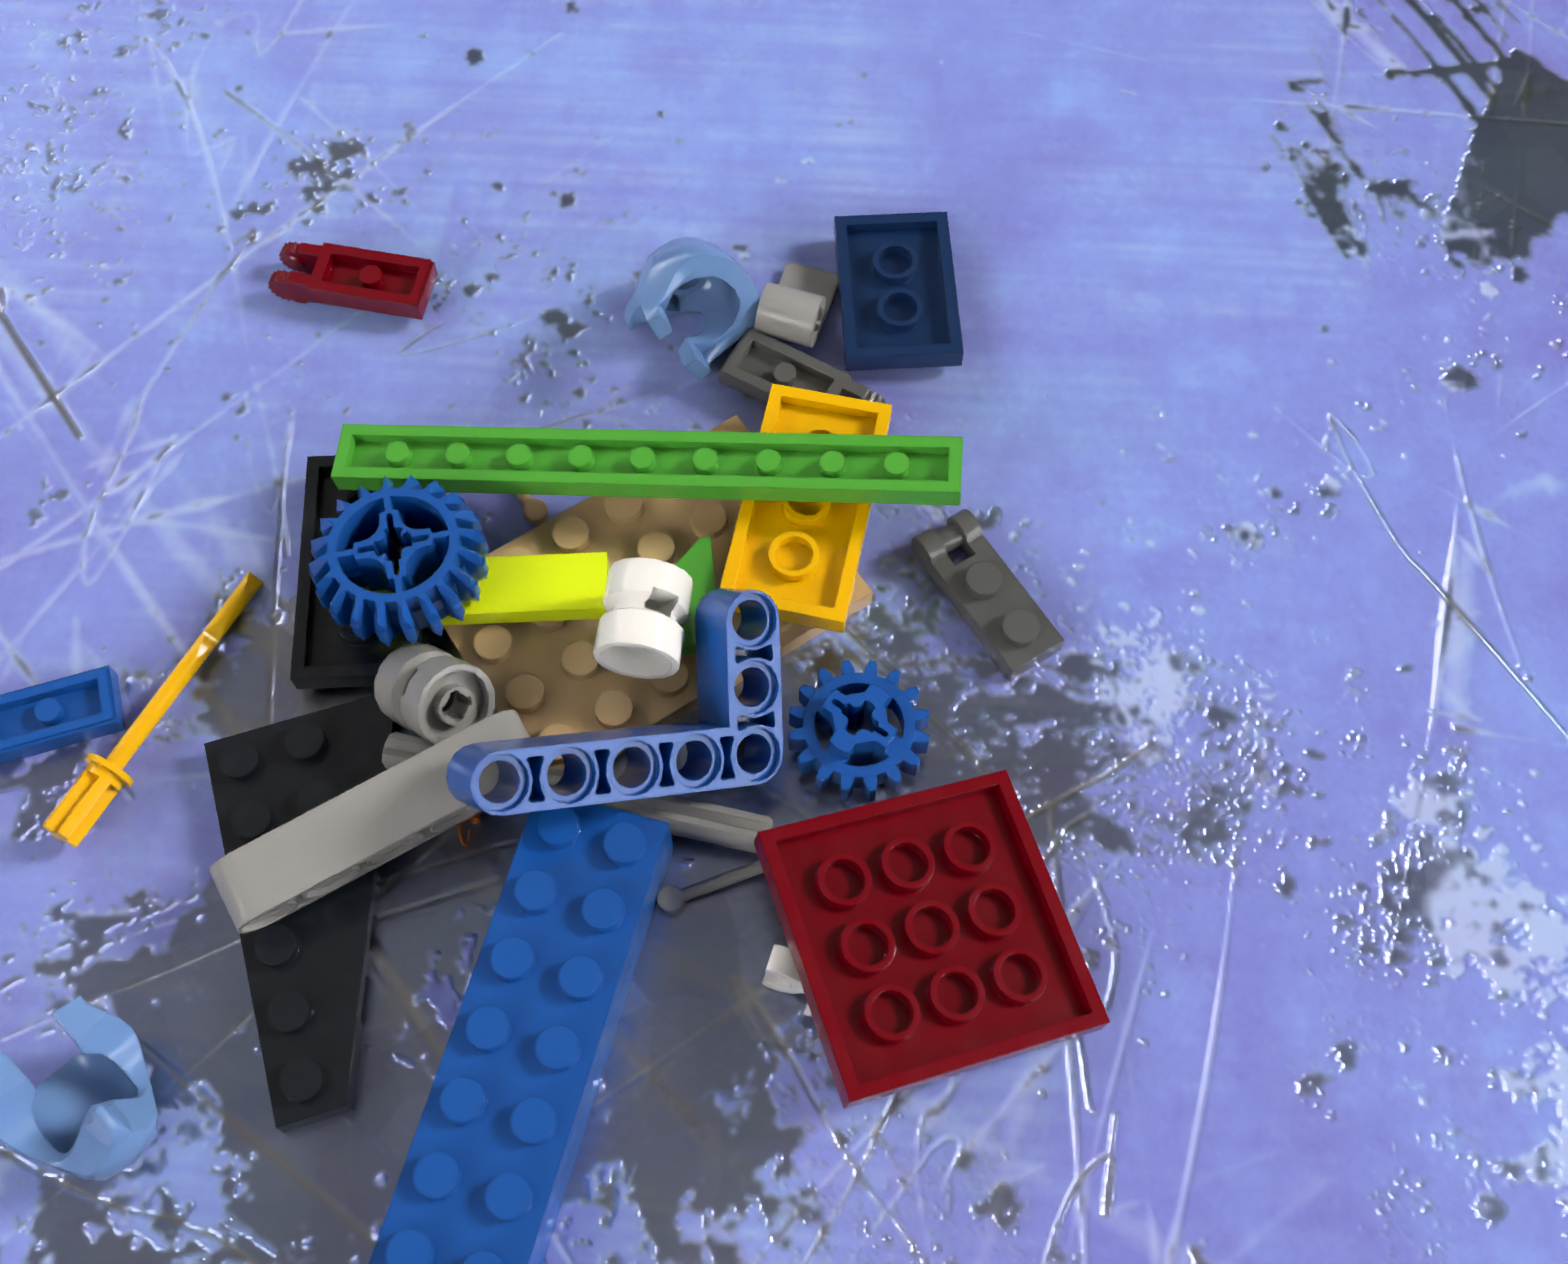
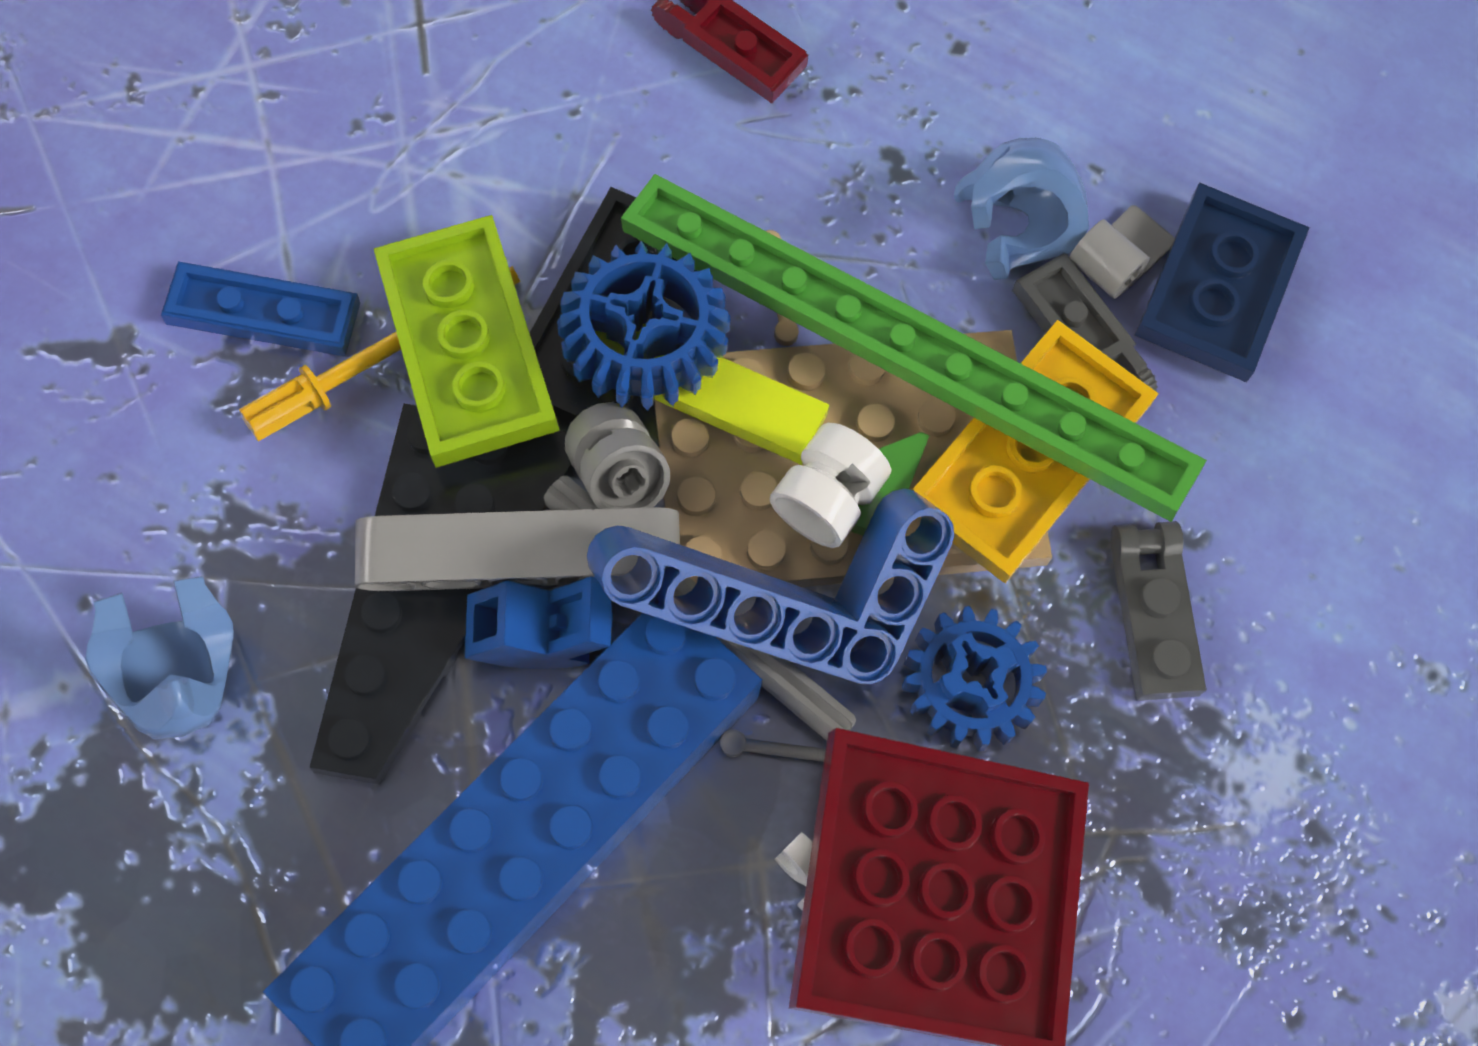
camera: 20 degrees right, 5 degrees up
none -> lime plate [373,215,560,468]
none -> blue brick [465,576,613,669]

